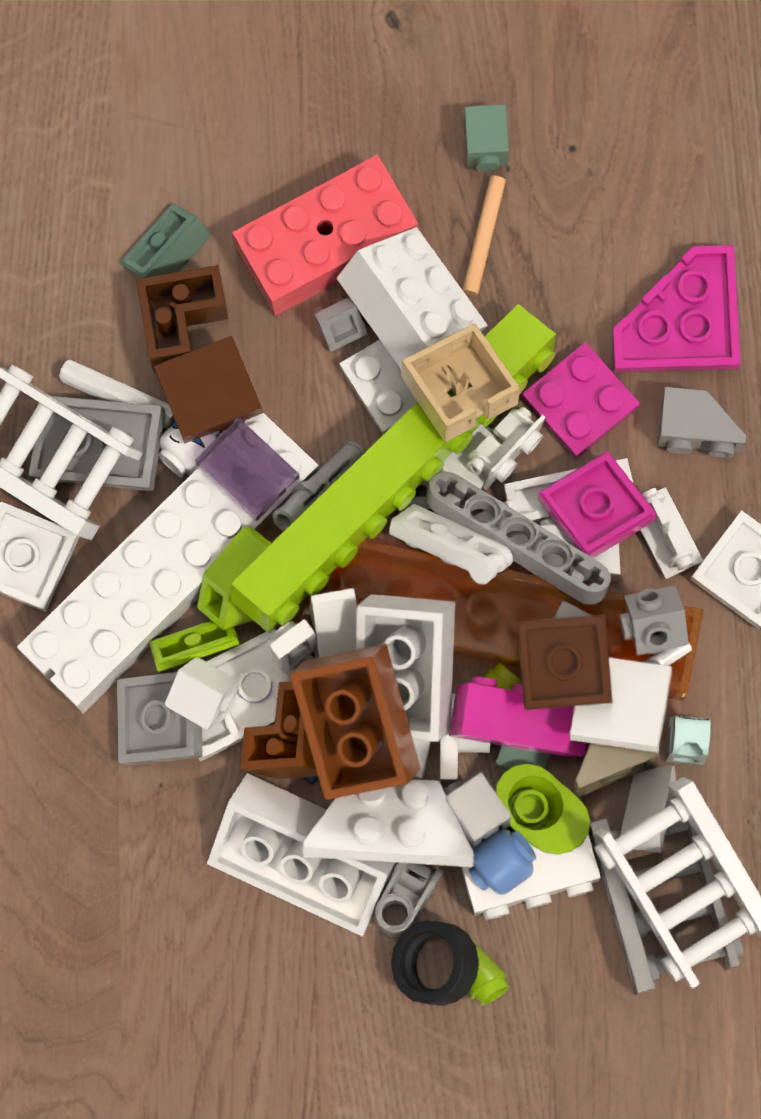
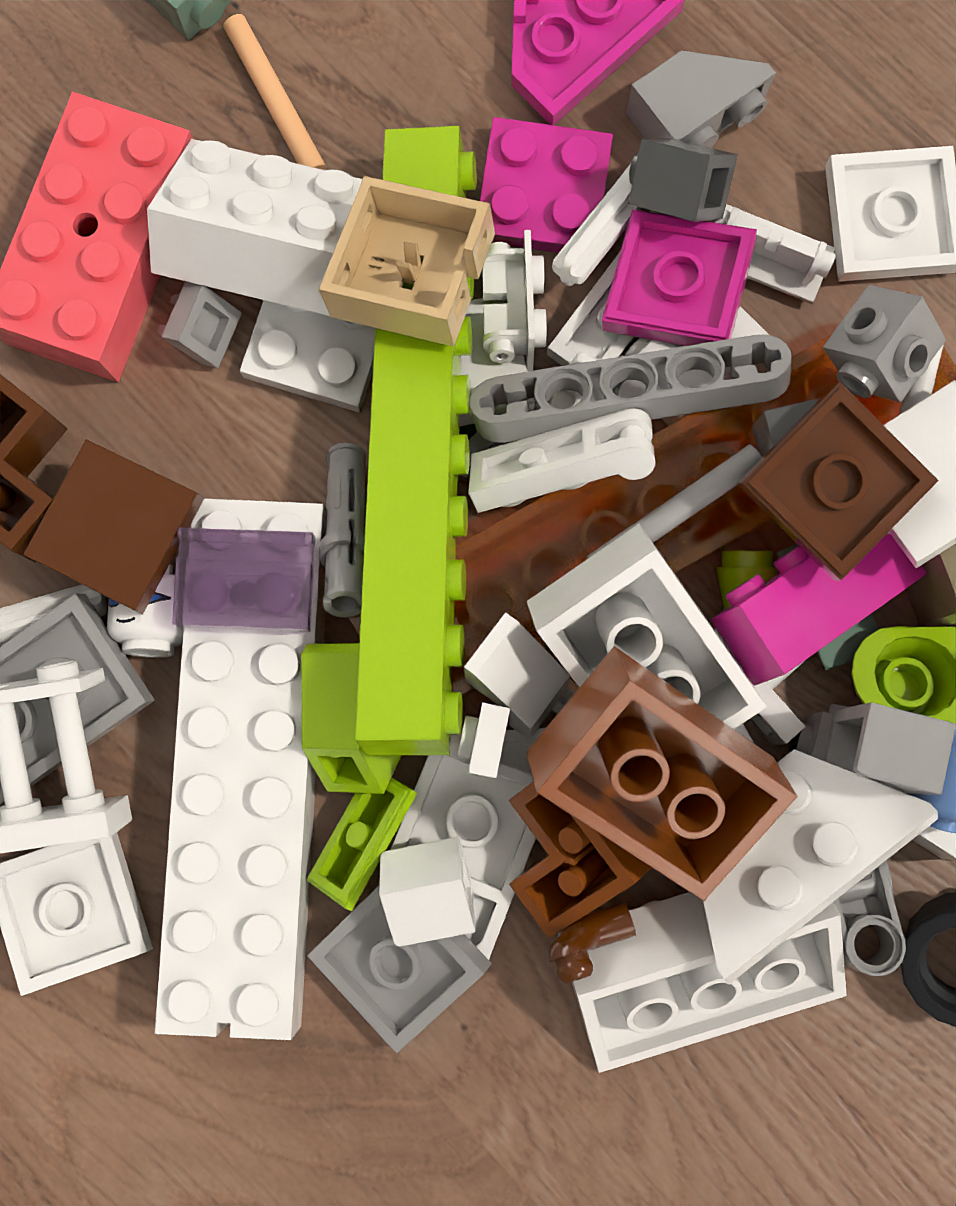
camera: 45 degrees left, 5 degrees up
none -> reddish brown arm [549,903,636,984]
none -> white axle [552,164,642,286]
none -> light grey bar [586,445,762,559]
none -> dark grey brick [628,138,738,222]

